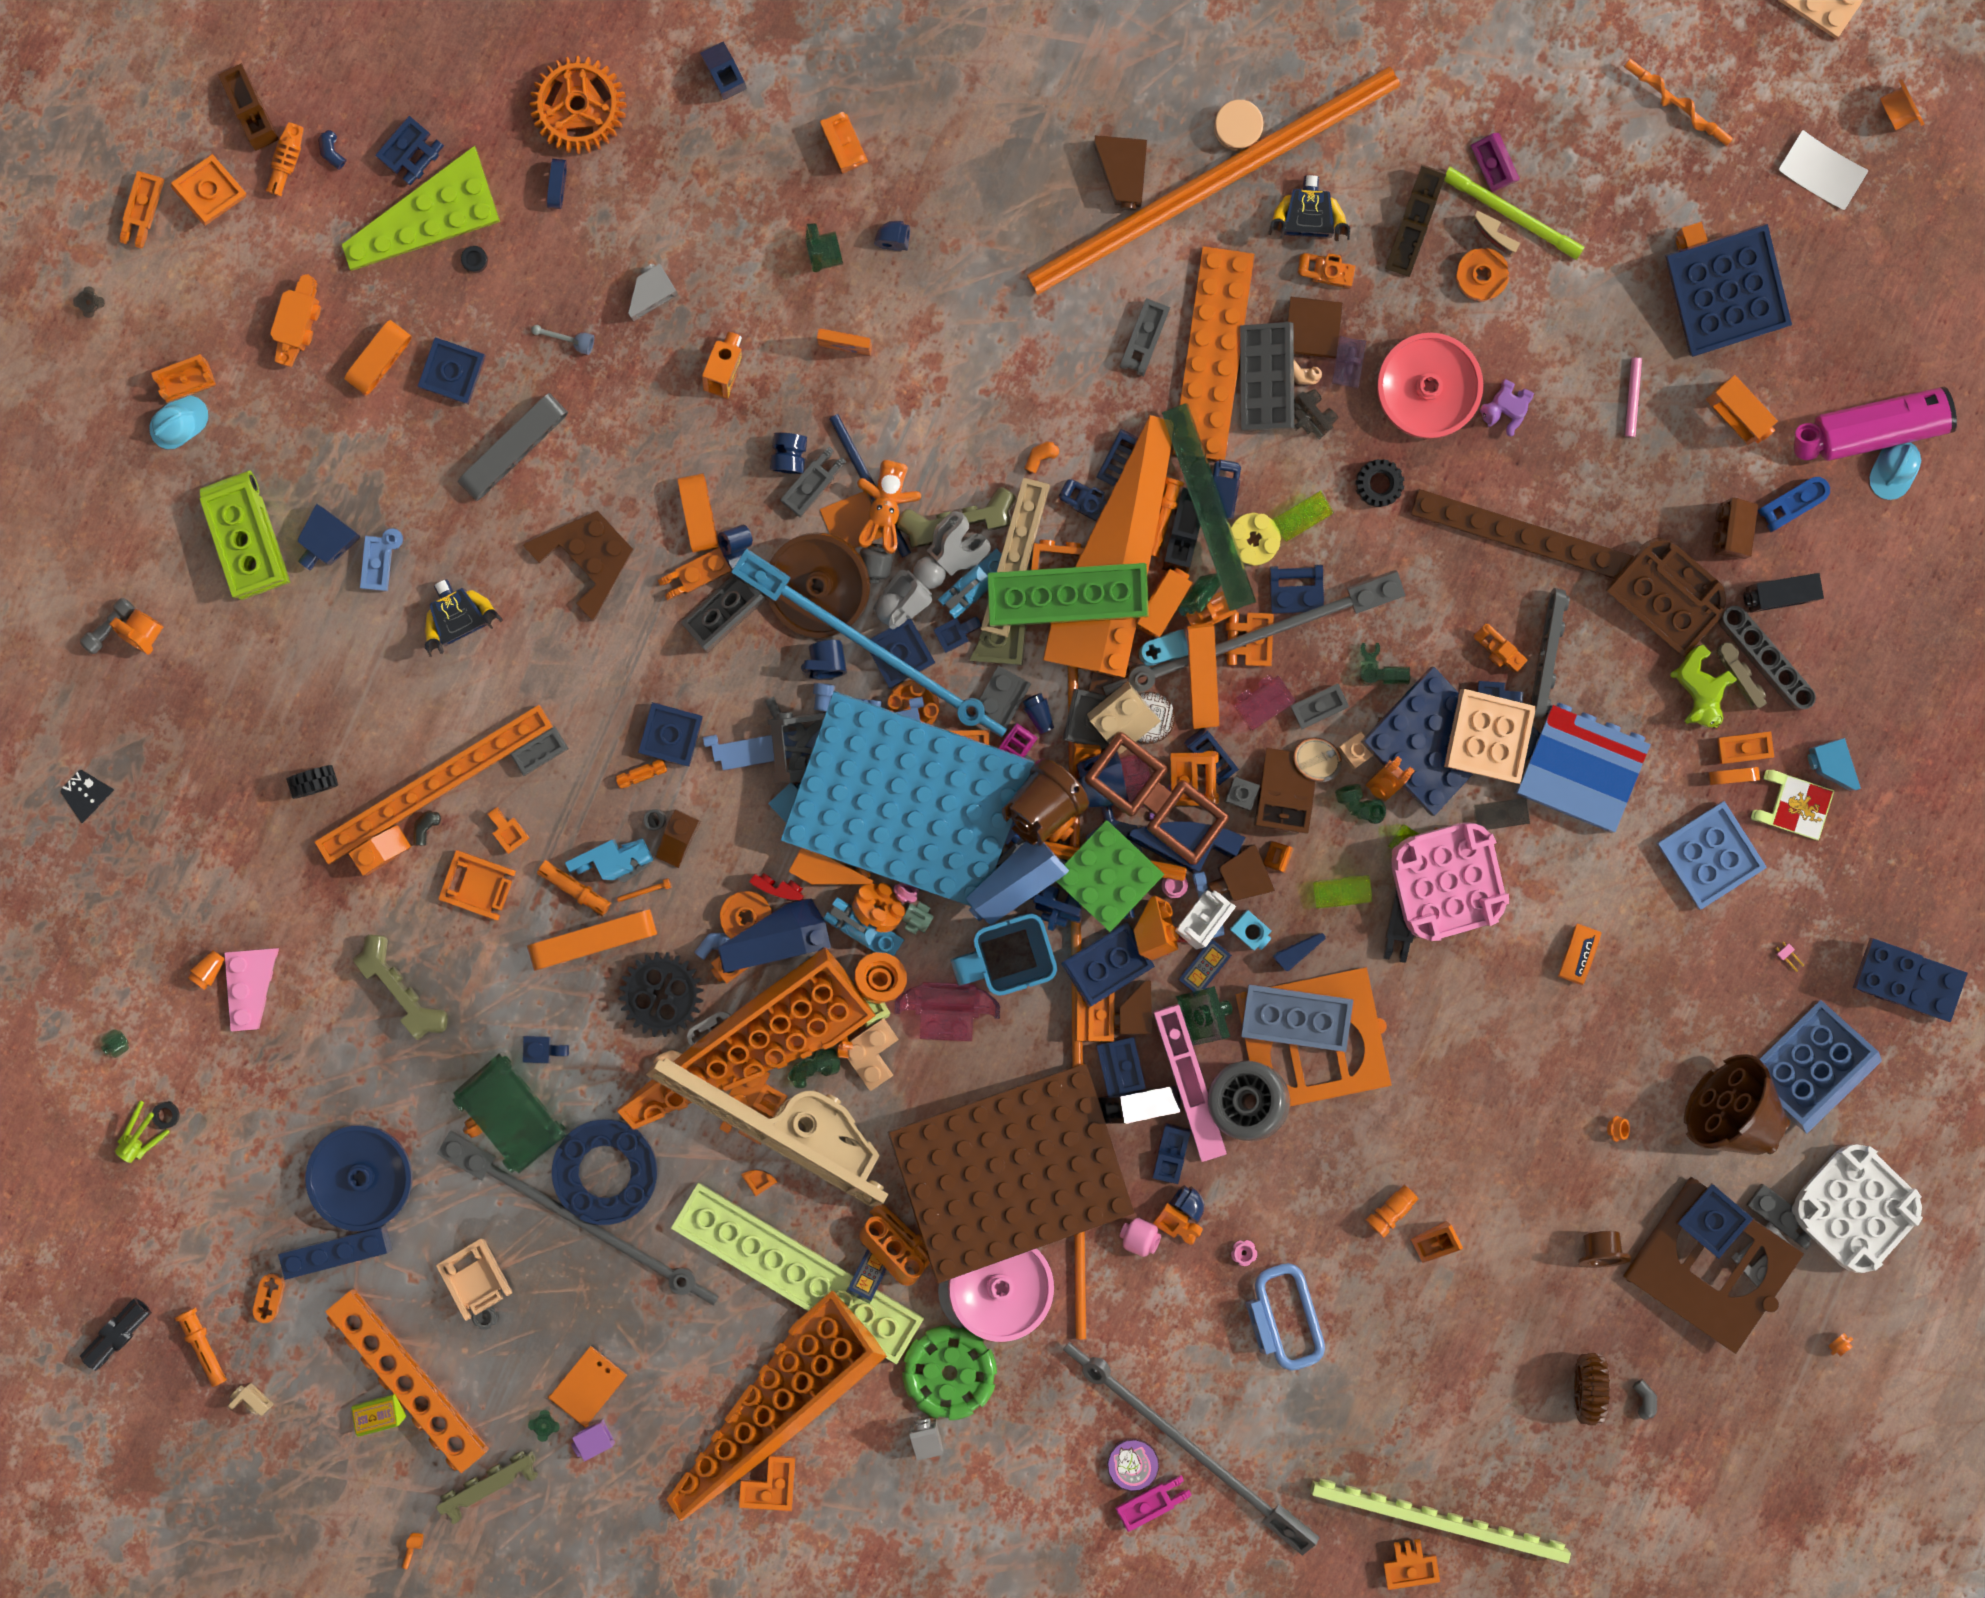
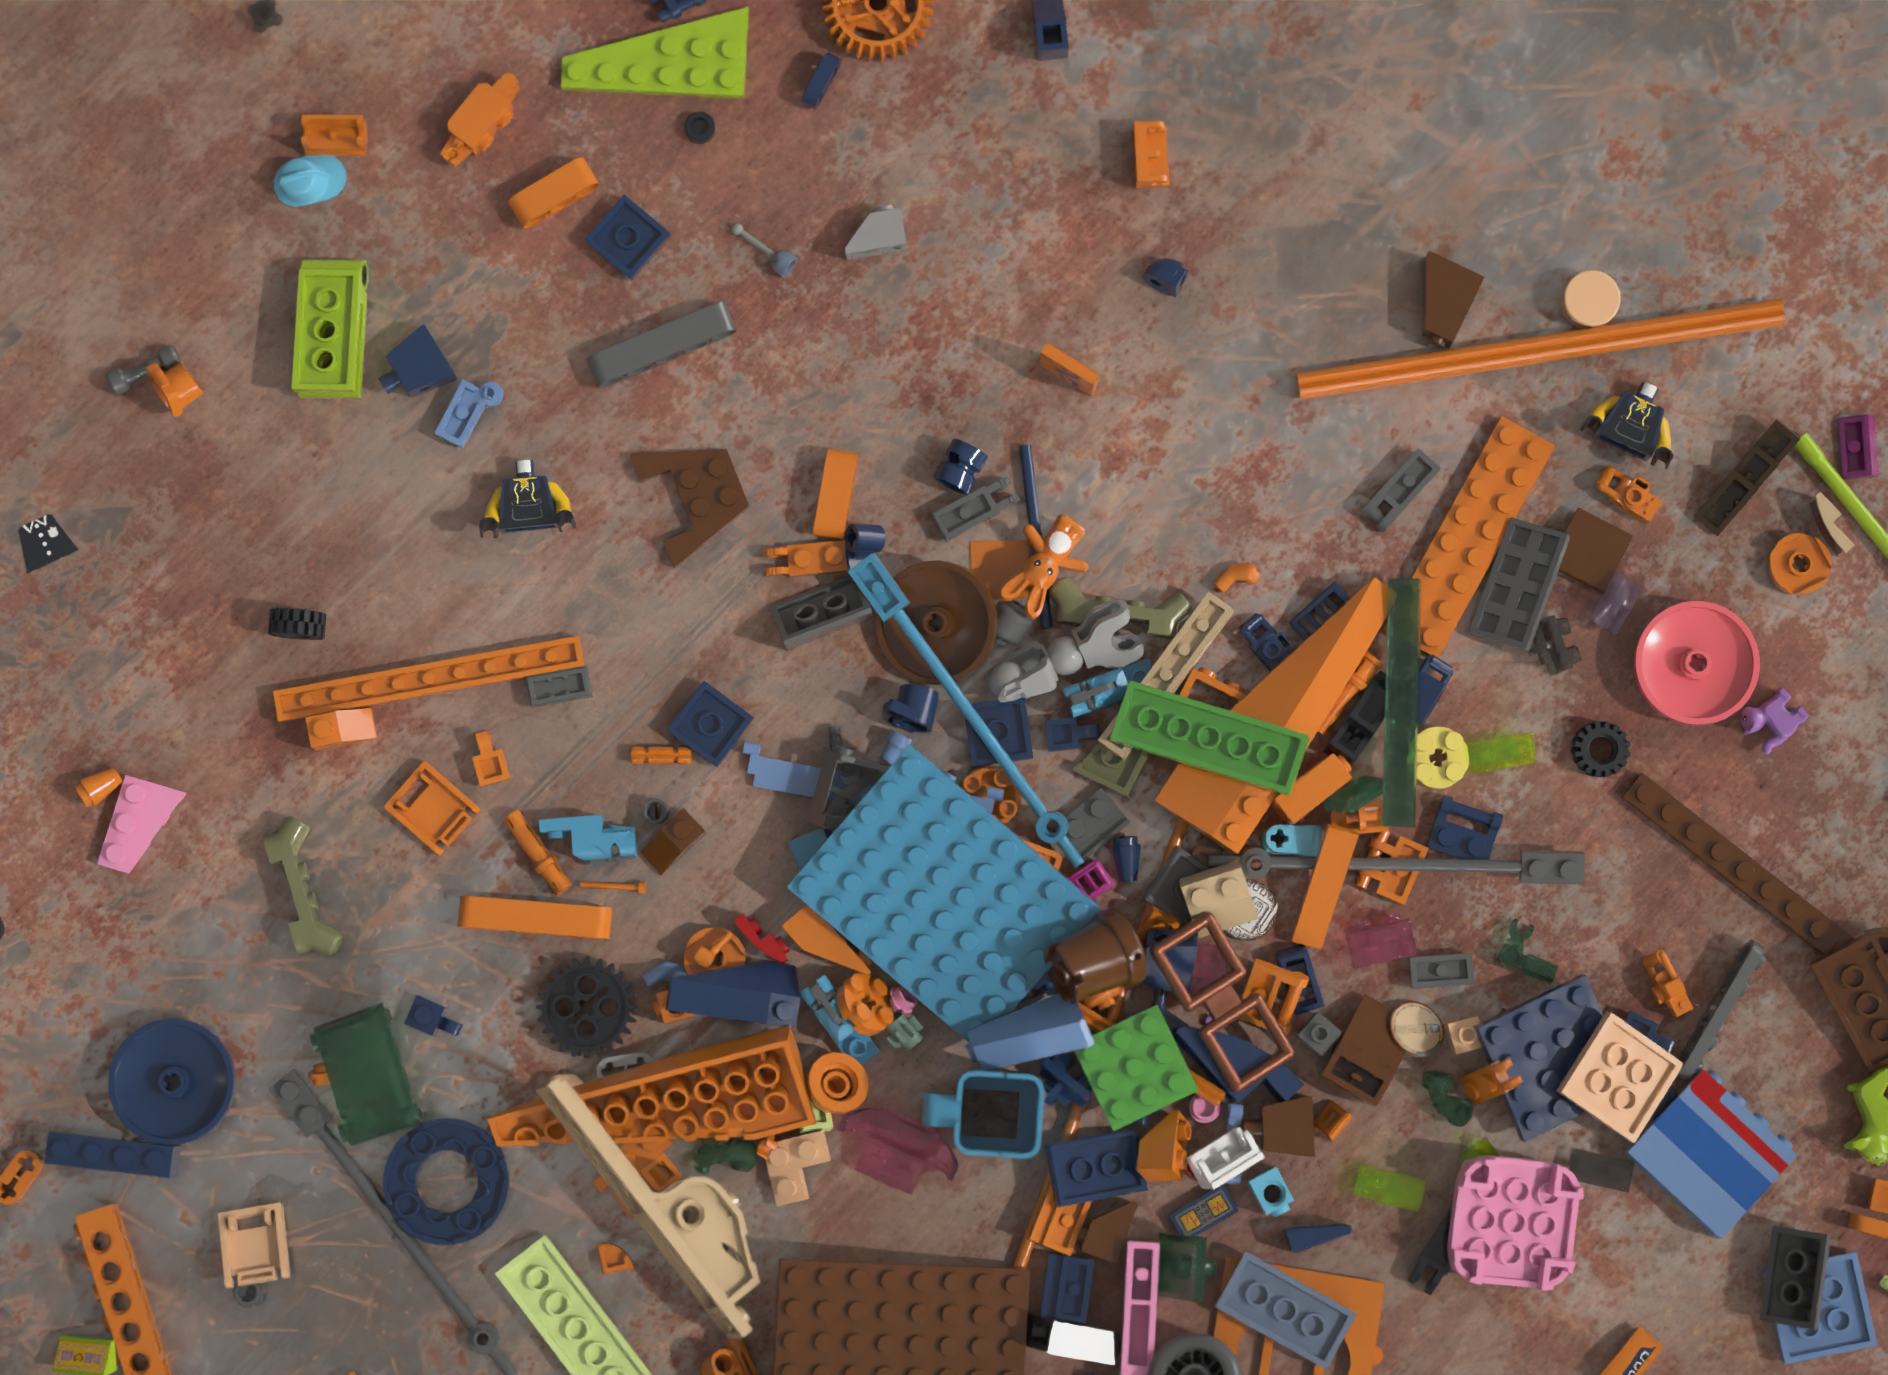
camera: 20 degrees right, 5 degrees down
pearl dark grey arm [413,810,441,845] -> none
orange torso [702,332,742,399] -> none
clear green piece [805,223,843,272] -> none
light nougat arm [1294,360,1322,385] -> none
none -> orange hand [694,931,733,967]
none -> dark grey slope [1760,1226,1831,1331]

